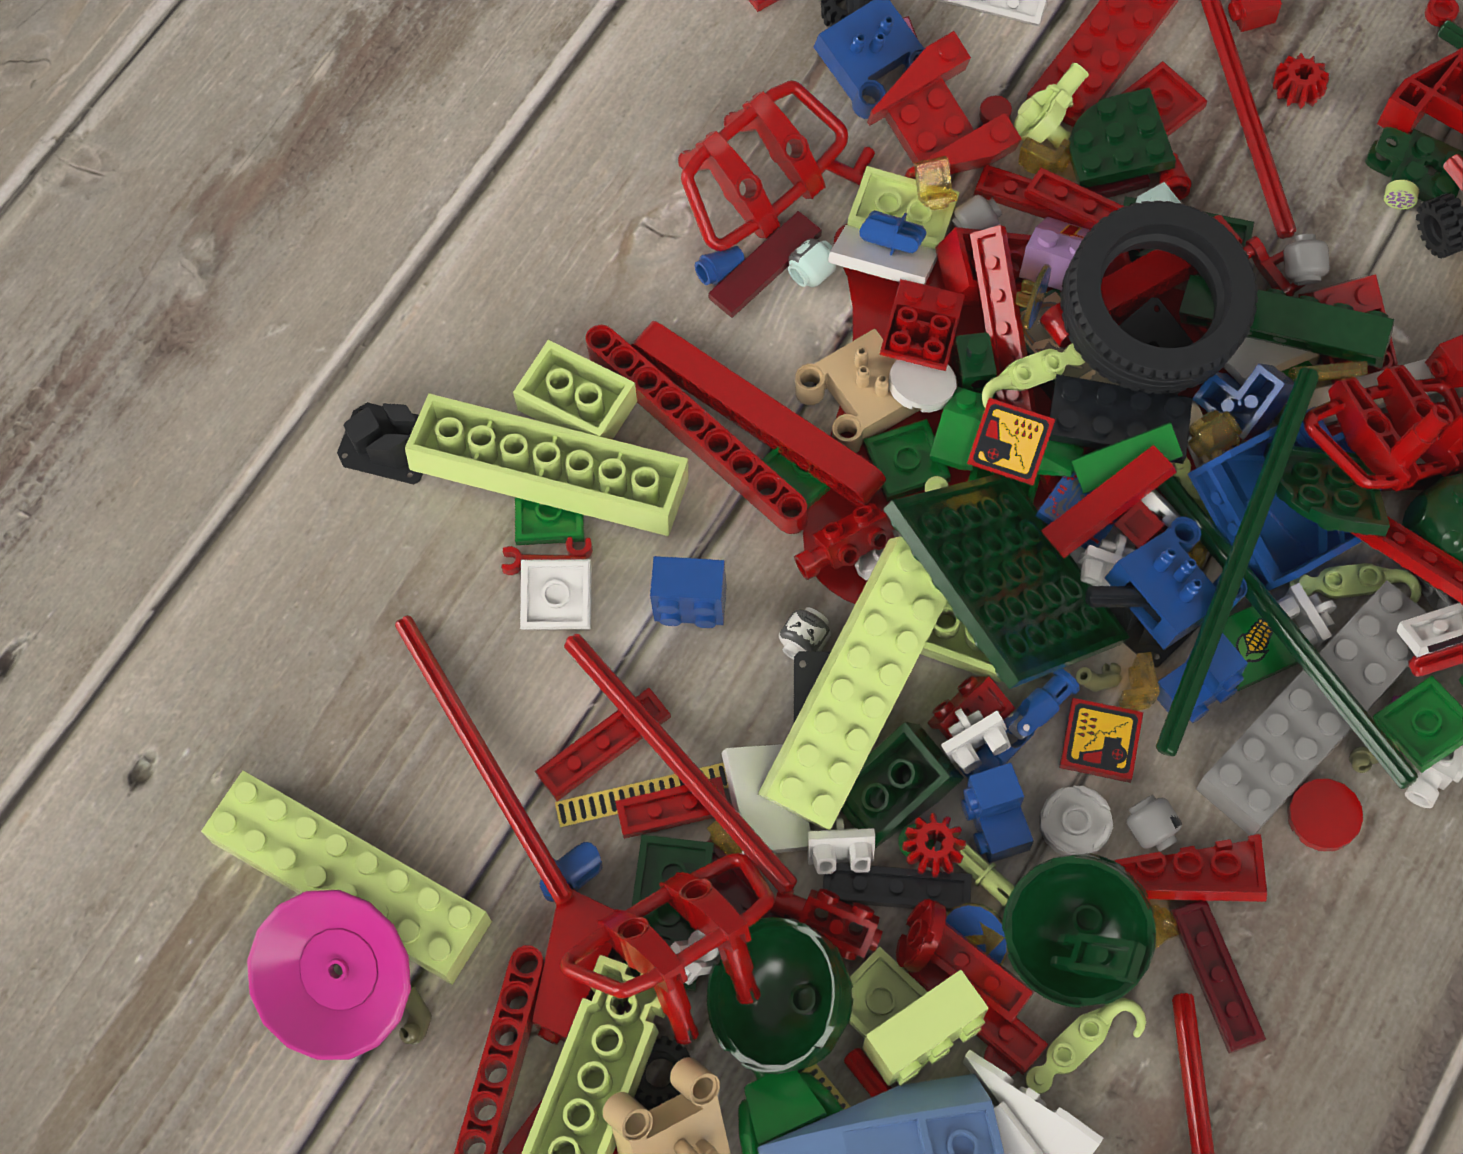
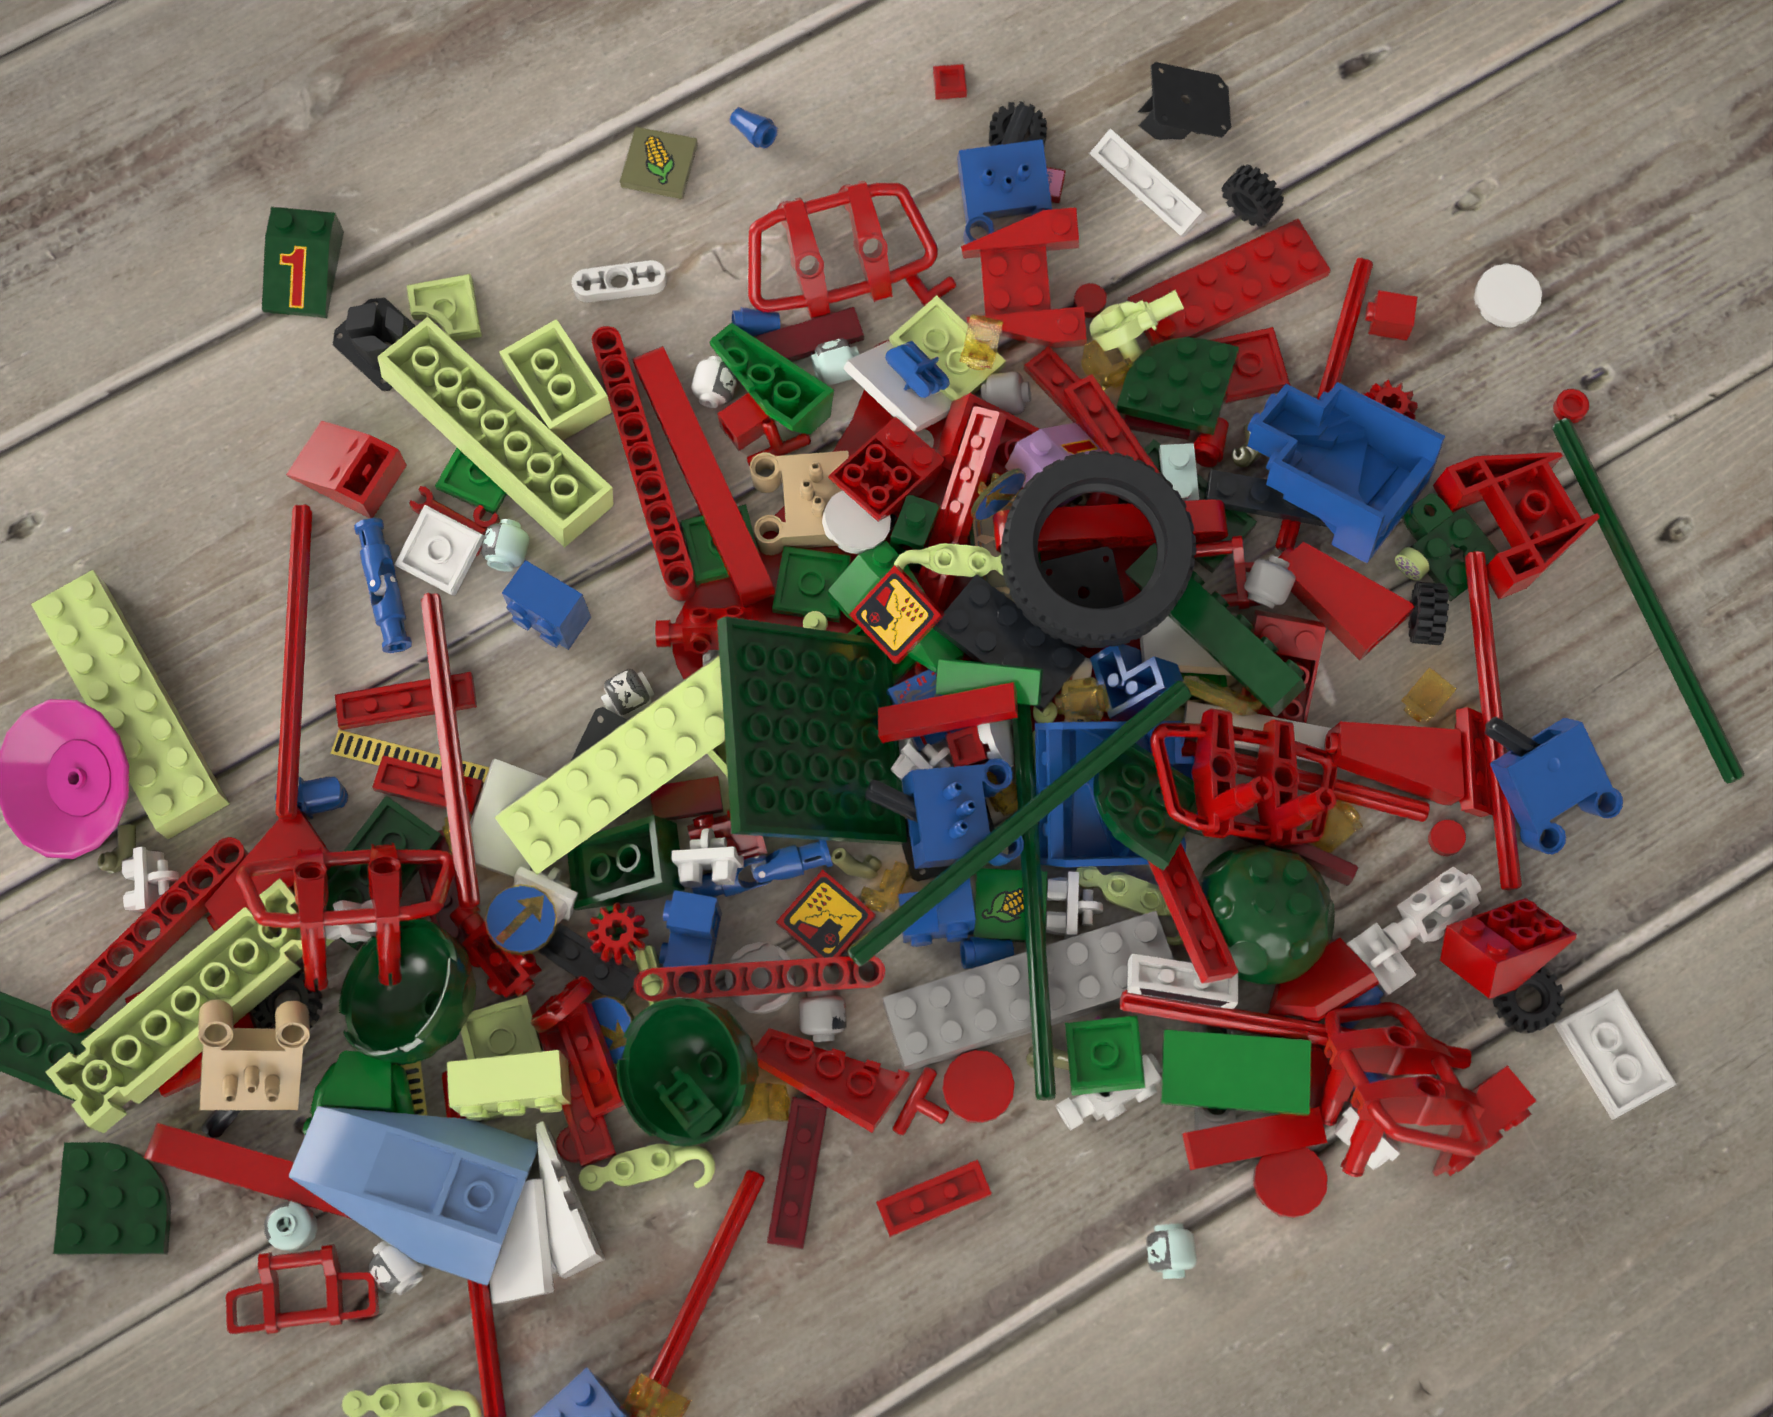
camera: 25 degrees right, 5 degrees up
none -> white hips [122,846,179,912]
none -> dark green slope [262,207,344,318]
none -> red slope [286,420,407,519]
none -> blue piece [354,518,412,653]
none -> yellowish green tile [406,274,482,342]
none -> light aqua head [481,519,529,572]
none -> blue piece [485,884,558,955]
none -> white beam [572,260,667,303]
none -> olive tile [620,127,698,199]
none -> red beam [634,956,886,1001]
none -> dark red tile [650,776,724,821]
none -> white head [691,356,738,408]
none -> green wedge [710,323,834,435]
none -> red brick [717,393,770,451]
none -> blue cone [730,107,778,149]
none -> red piece [746,419,811,467]
none -> red plate [876,1159,992,1238]
none -> red piece [892,1067,949,1136]
none -> blue cone [960,936,1014,969]
none -> black plate [1205,469,1327,527]
none -> olive arm [1231,423,1262,468]
none -> blue panel [1247,382,1445,564]
none -> red slope [1278,542,1415,661]

